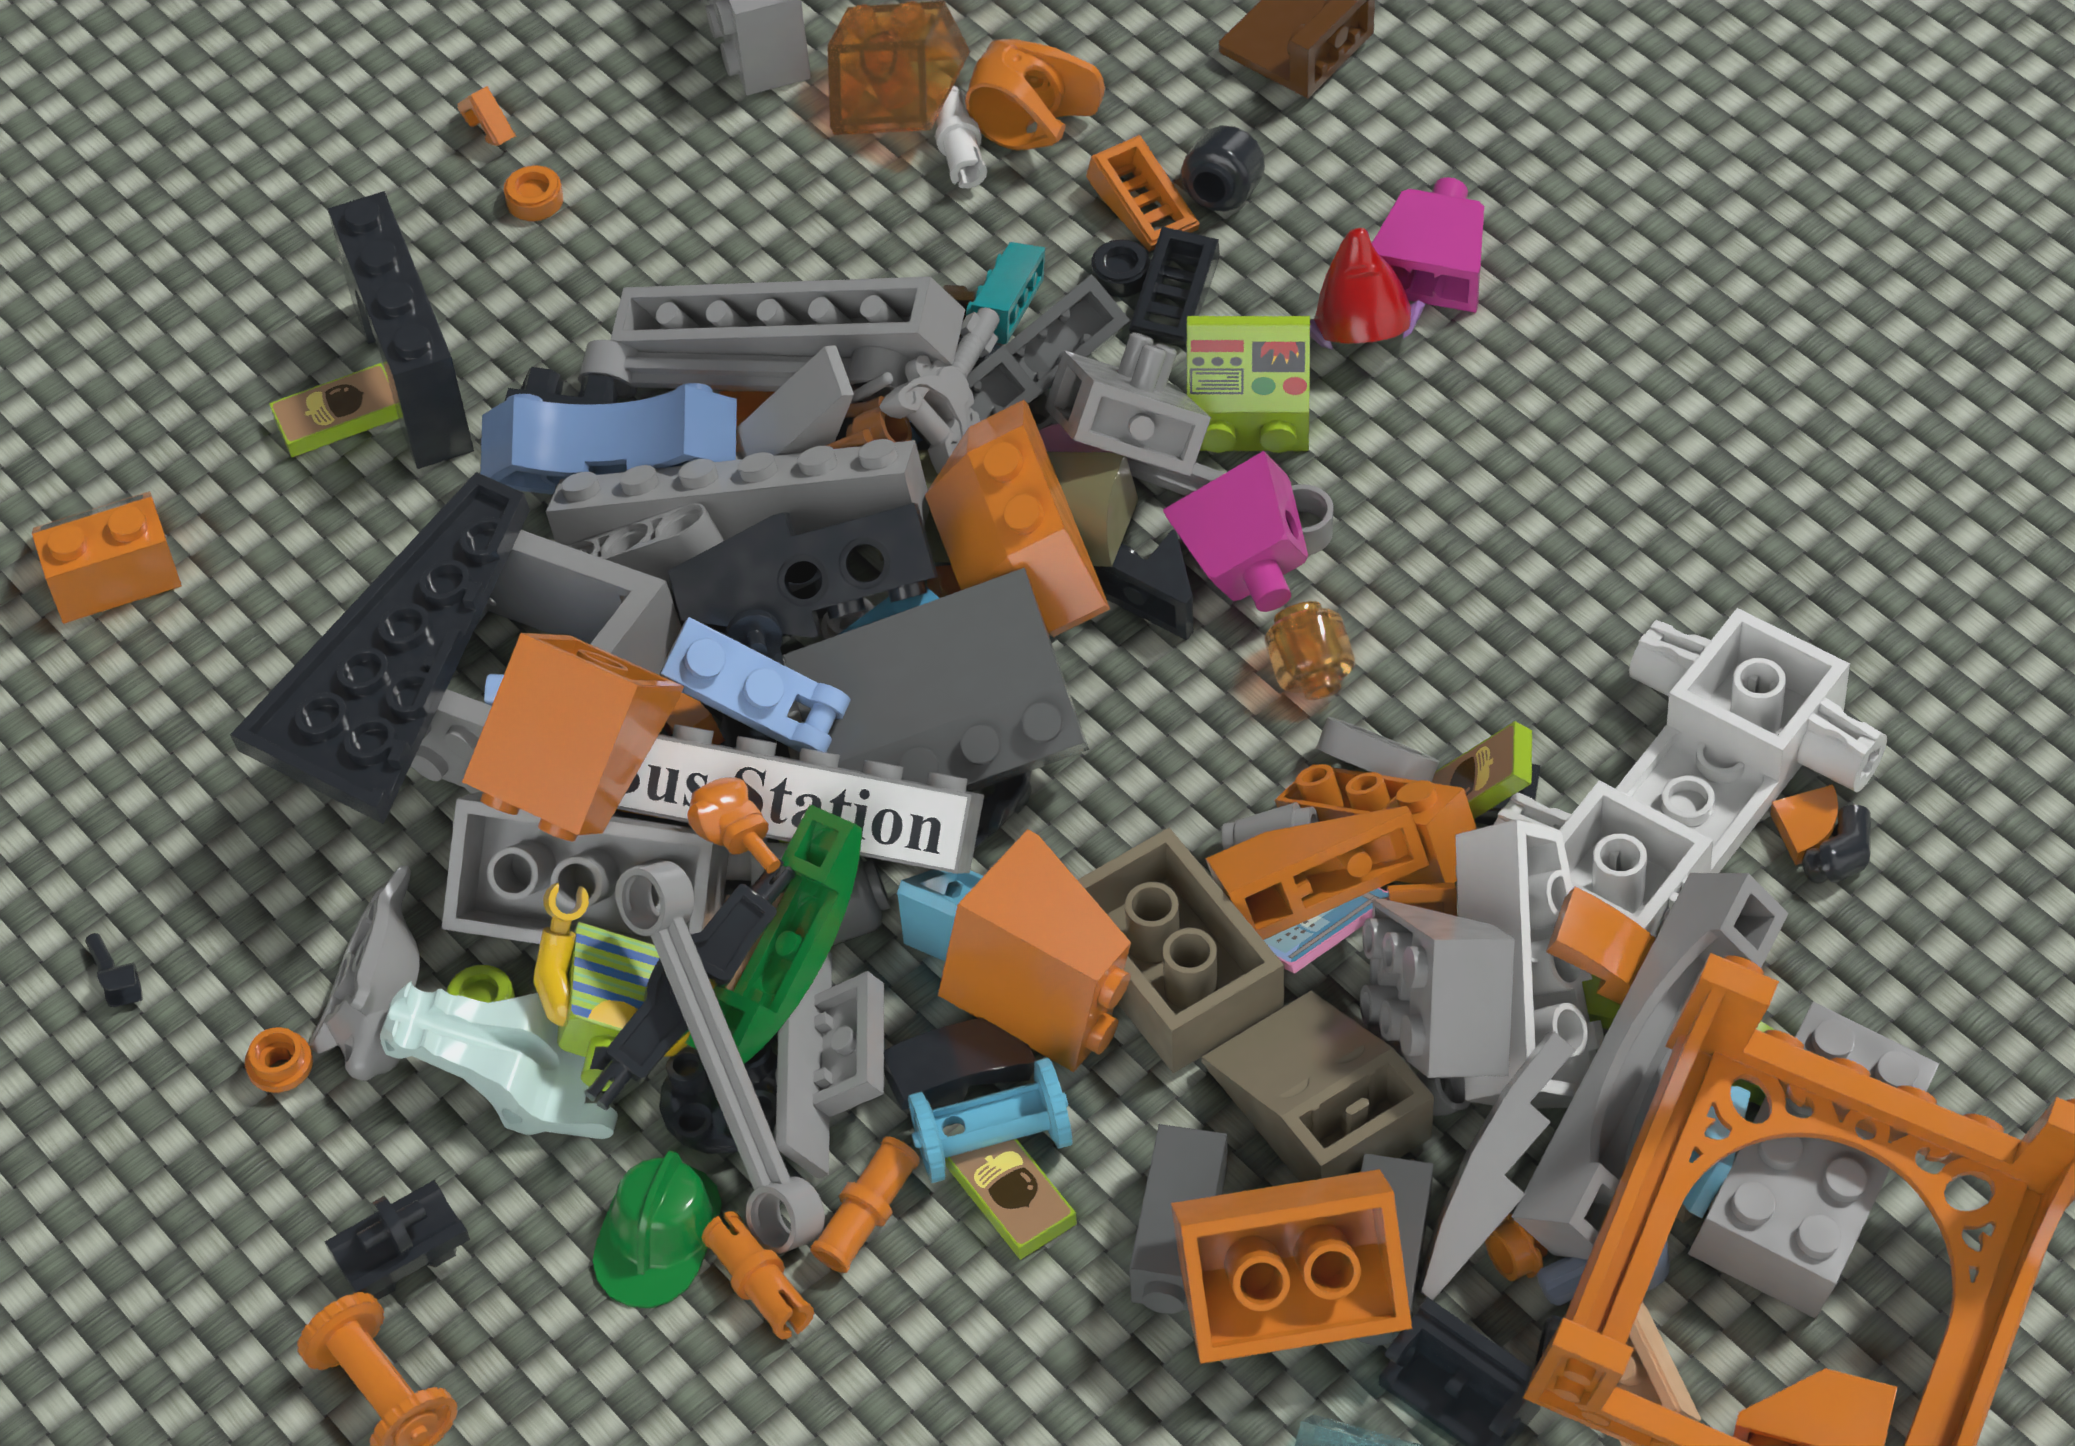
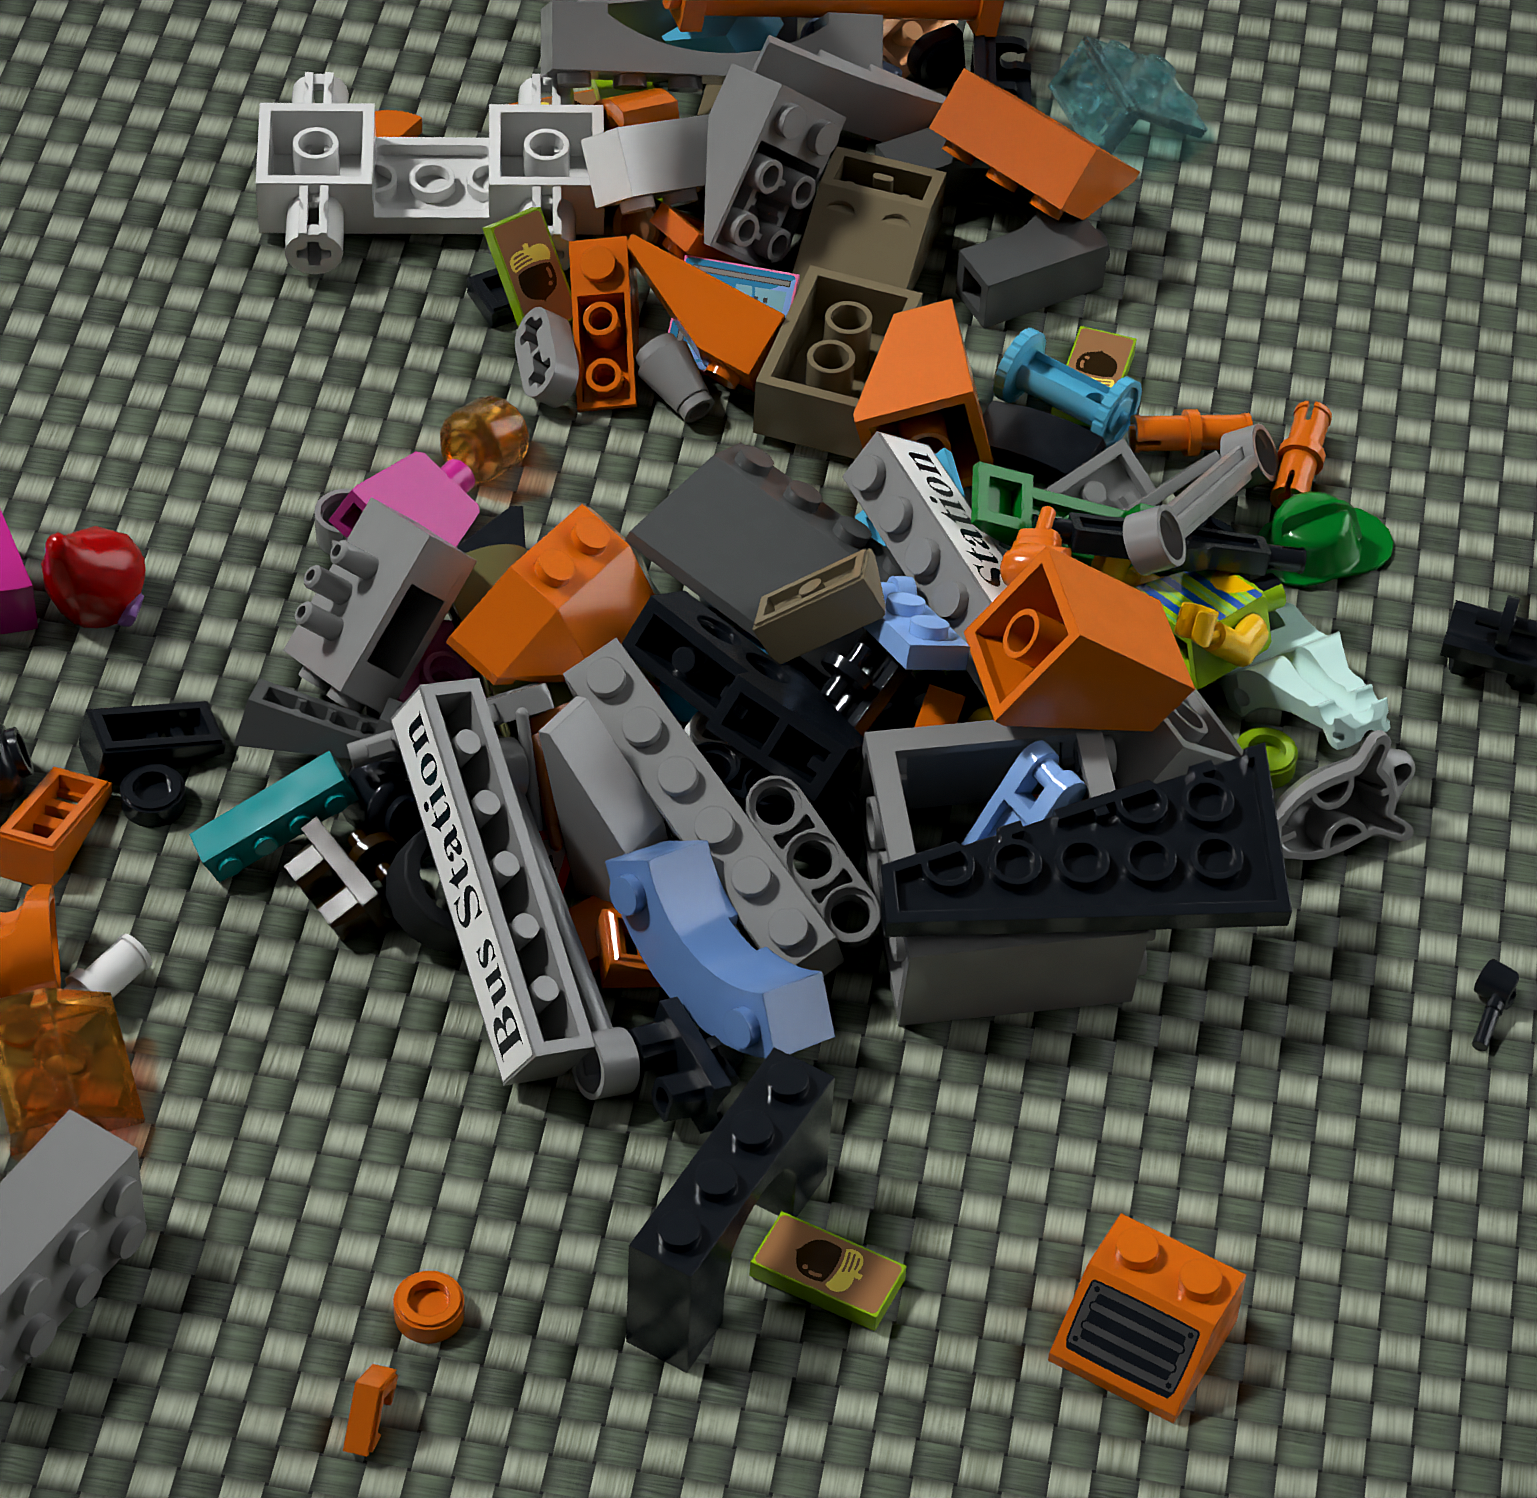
camera: 135 degrees left, 5 degrees down
orange plate [245,1027,313,1093] -> none
lime slope [1187,316,1310,453] -> none
black arm [1802,805,1871,884] -> none
none -> dark tan slope [753,548,885,664]

